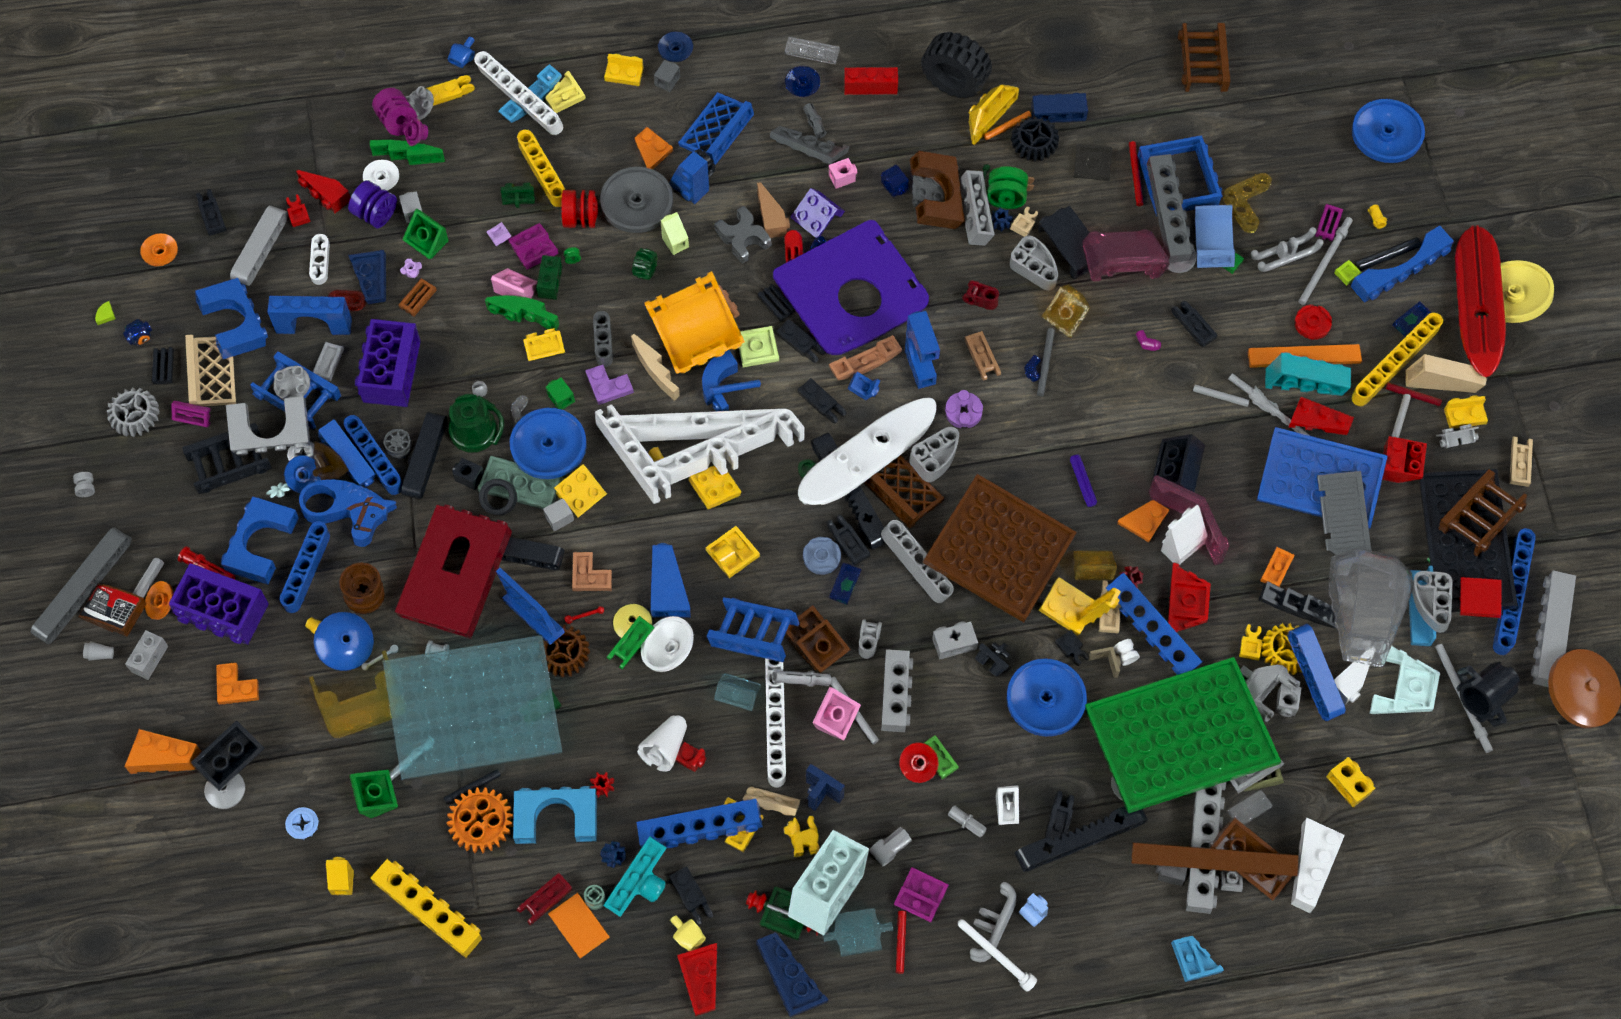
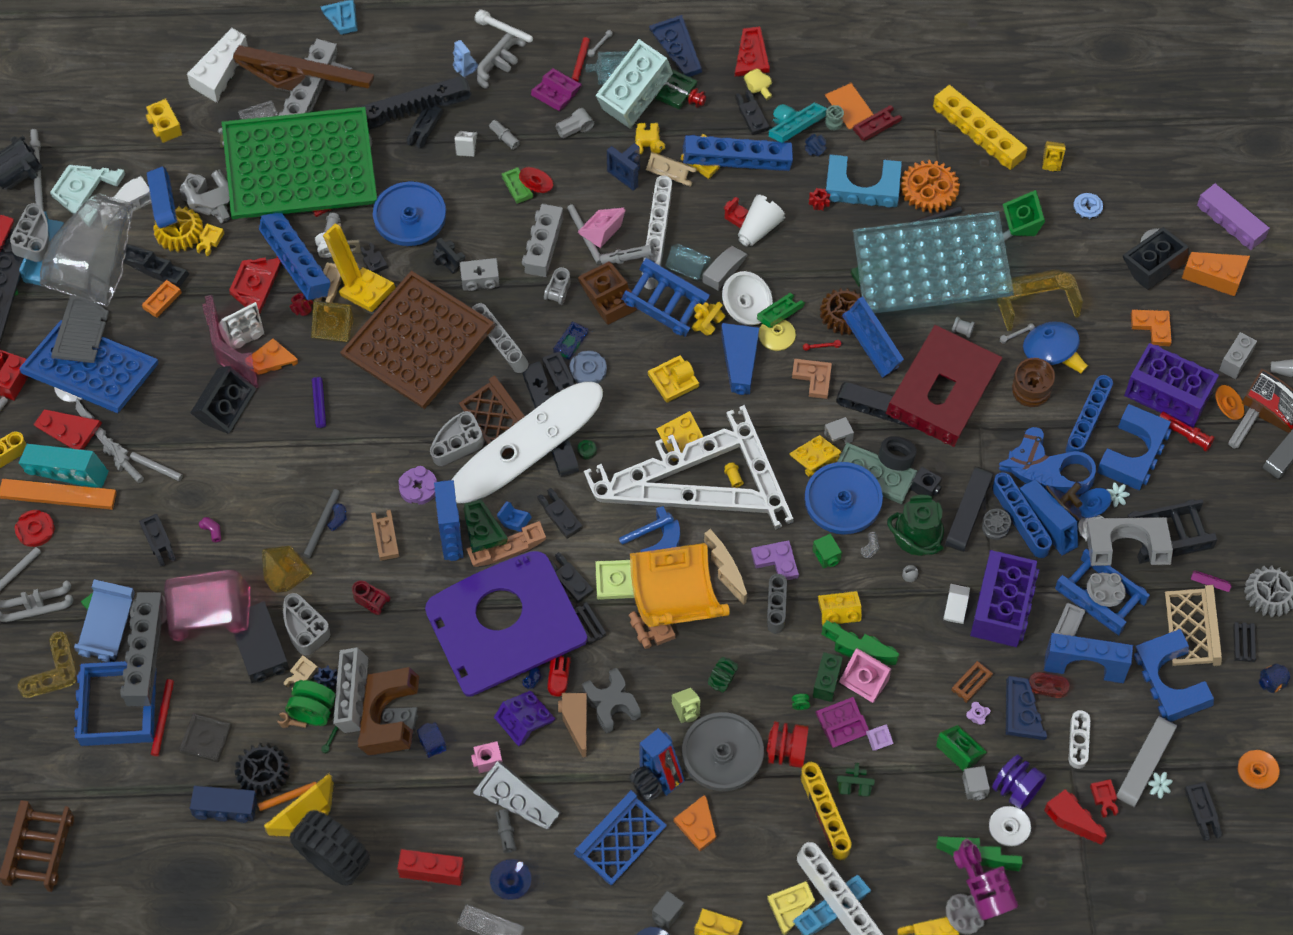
camera: 170 degrees left, 5 degrees down
none -> light grey pin [324,213,340,232]
none -> dark green wing [463,499,508,553]
none -> light grey hinge [588,30,613,57]
none -> yellow hips [692,302,725,336]
none -> light grey slope [703,246,748,291]
none -> white slope [944,584,970,624]
none -> light aqua plant [1148,772,1172,798]
none -> medium lavender brick [1197,184,1269,250]

